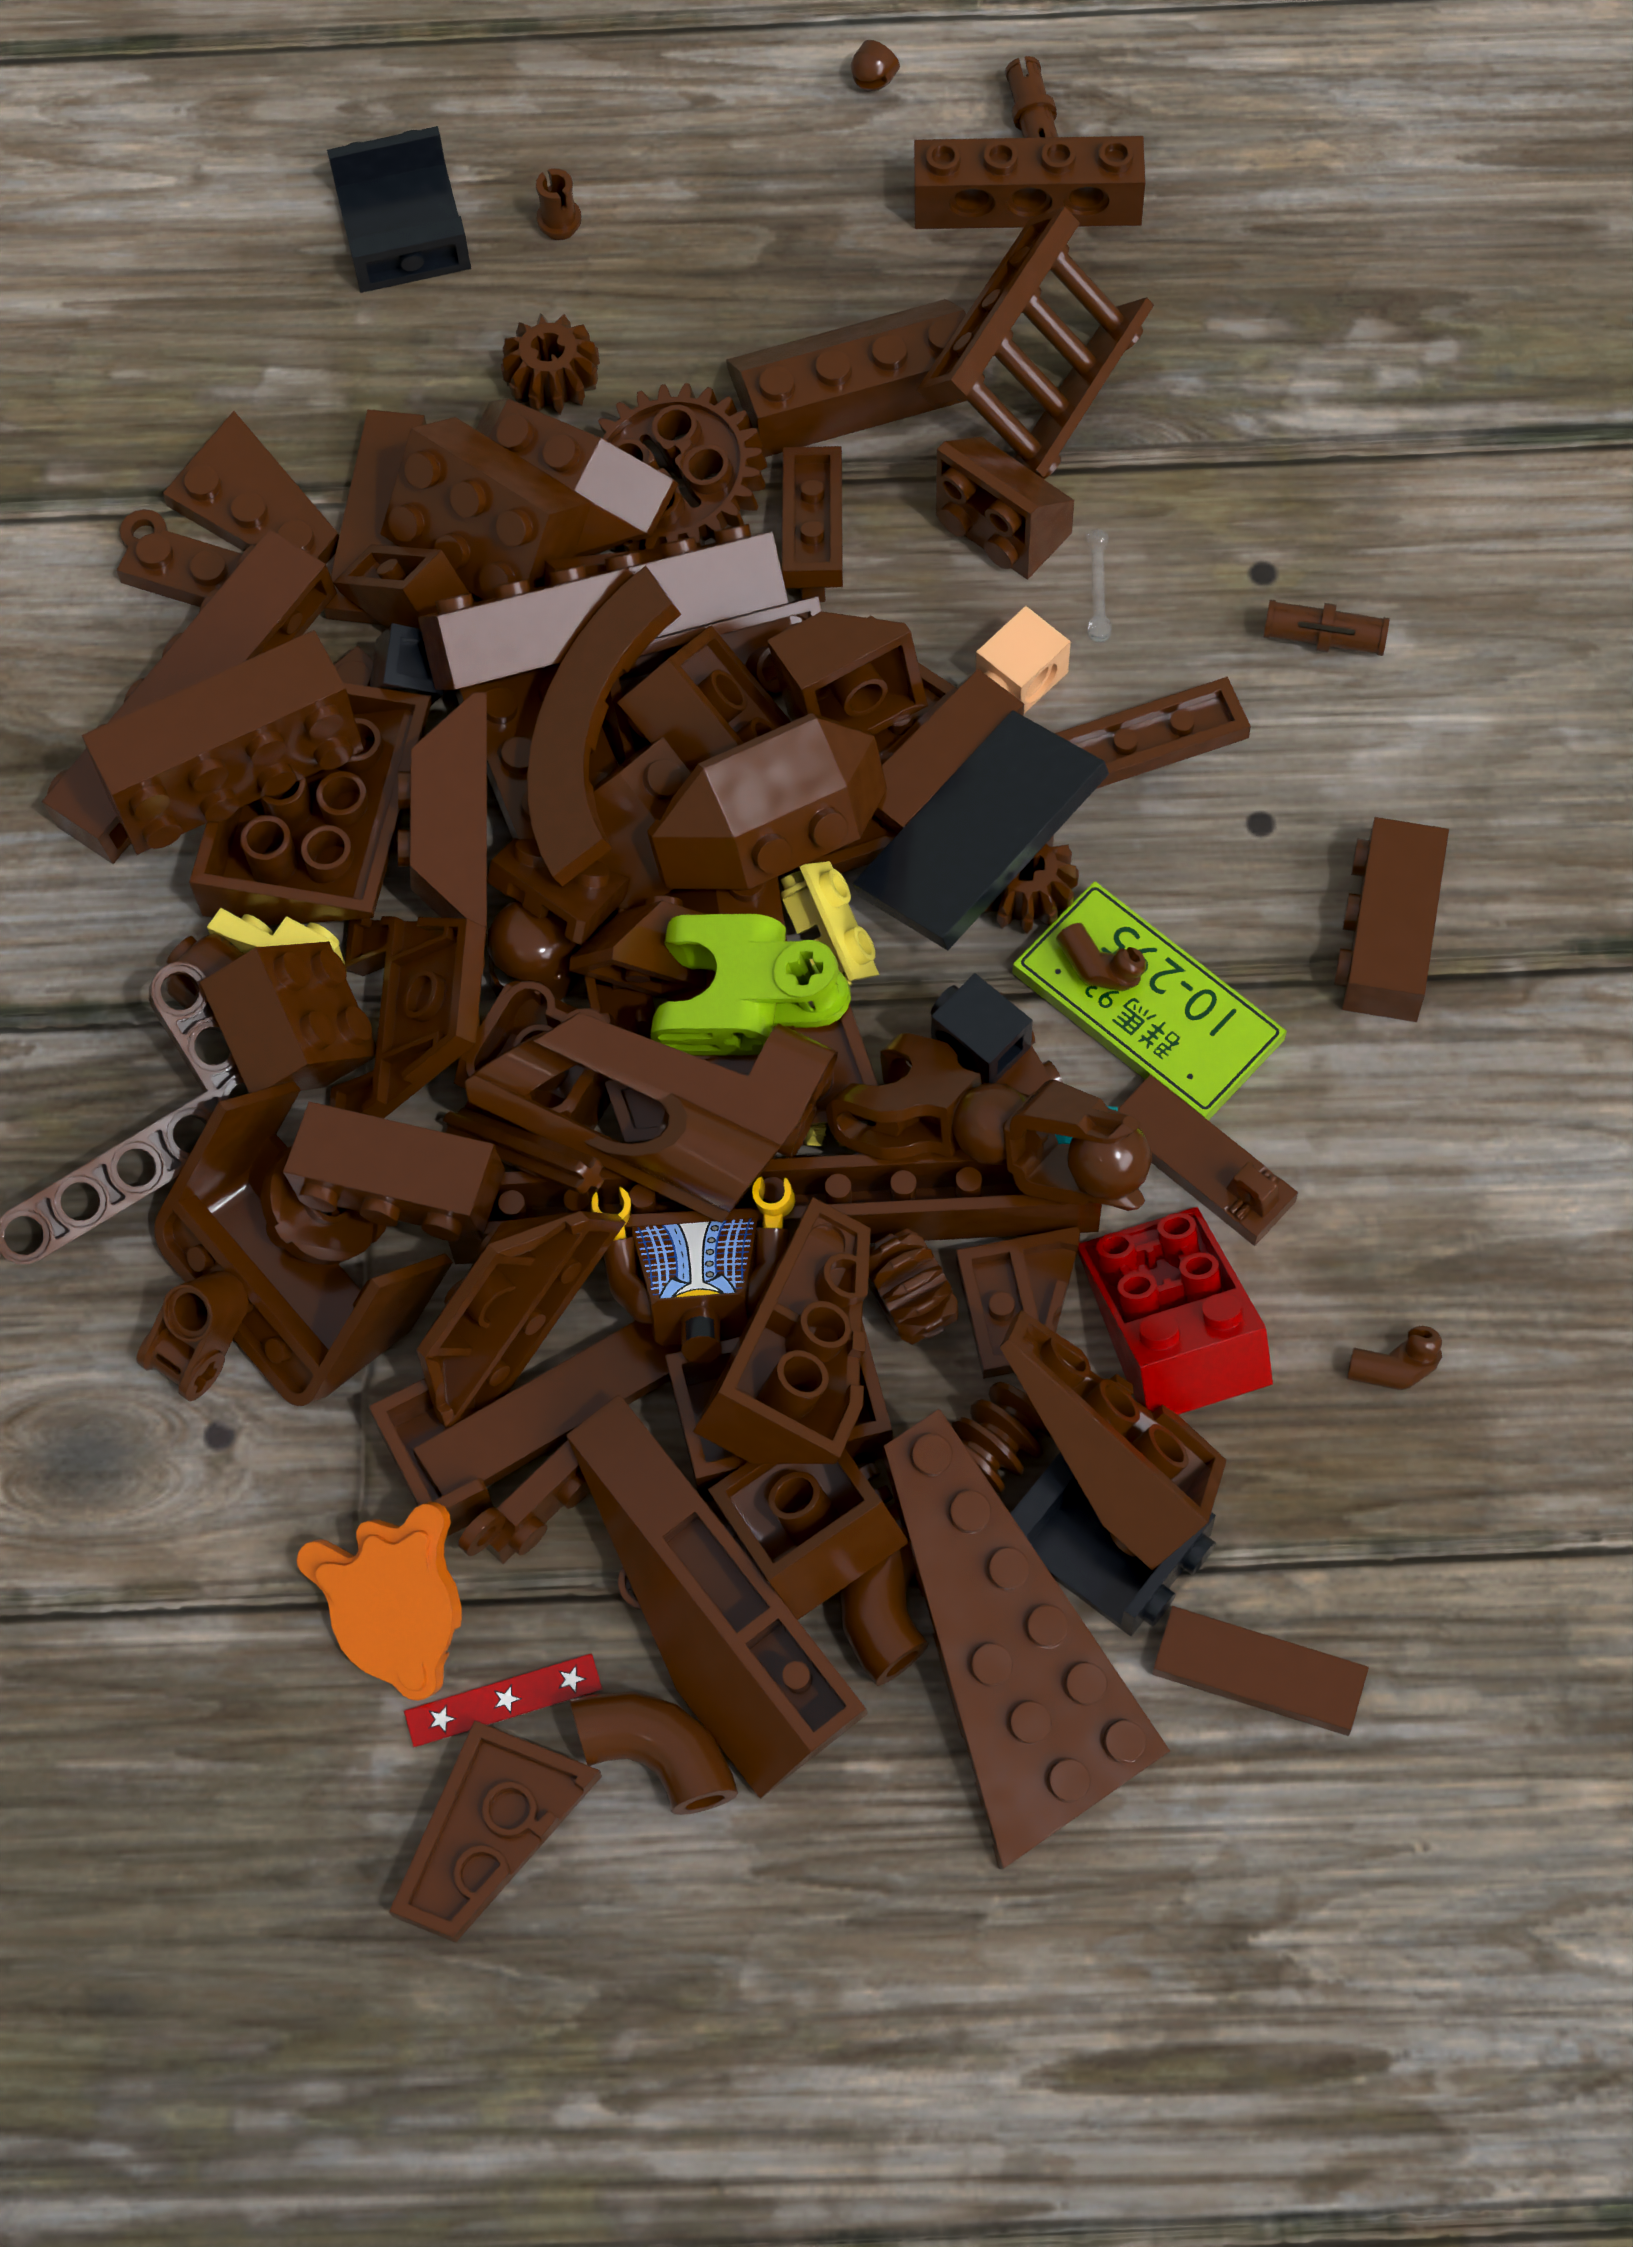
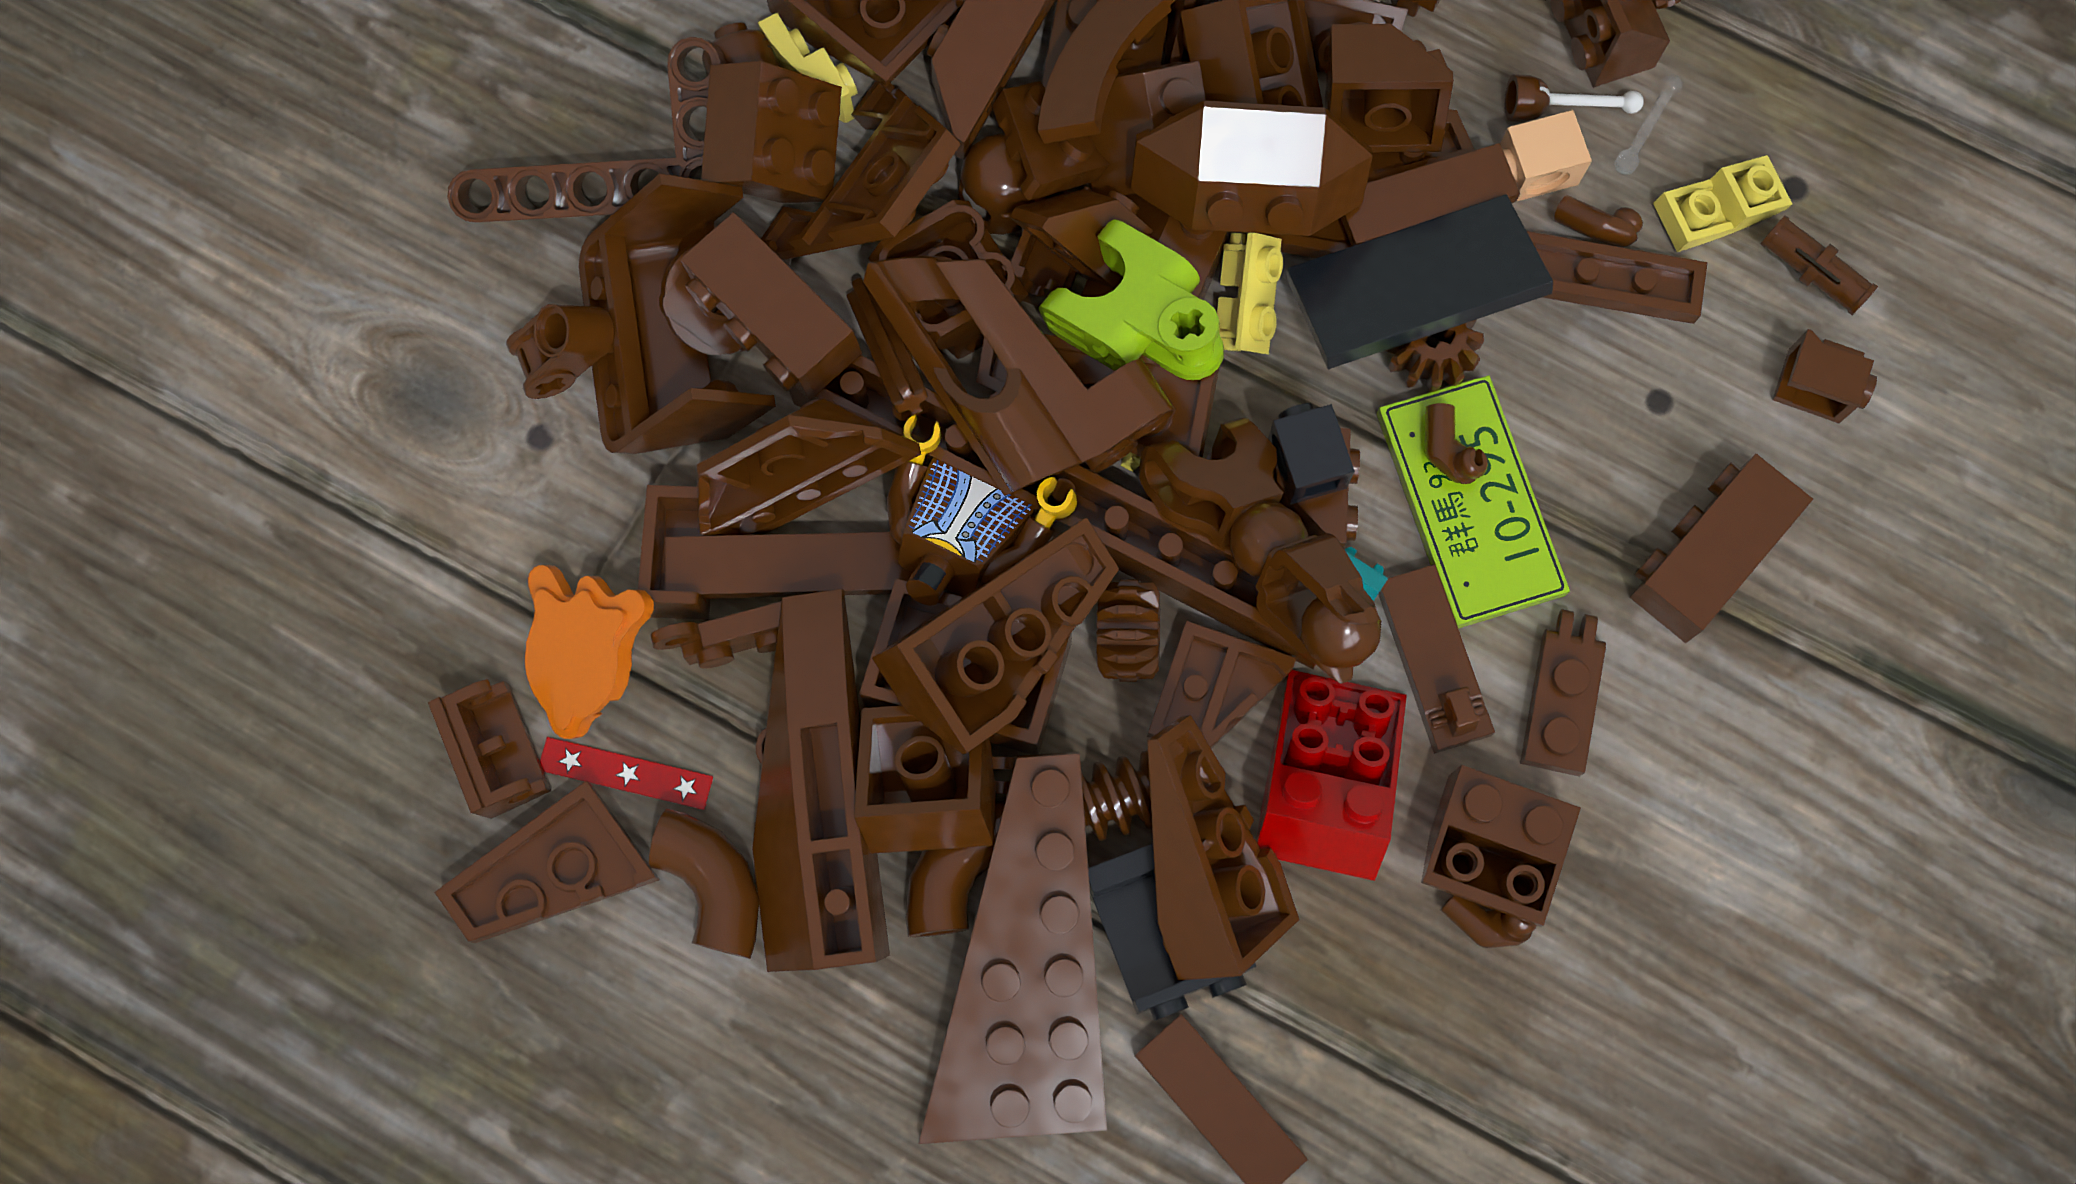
camera: 30 degrees right, 10 degrees up
none -> reddish brown hinge [428,679,551,819]
none -> reddish brown slope [1421,765,1581,927]
none -> hinge [1505,74,1644,121]
none -> reddish brown hinge [1520,609,1606,777]
none -> reddish brown arm [1554,195,1643,248]
none -> light yellow slope [1653,155,1792,252]
none -> reddish brown window [1772,329,1877,423]

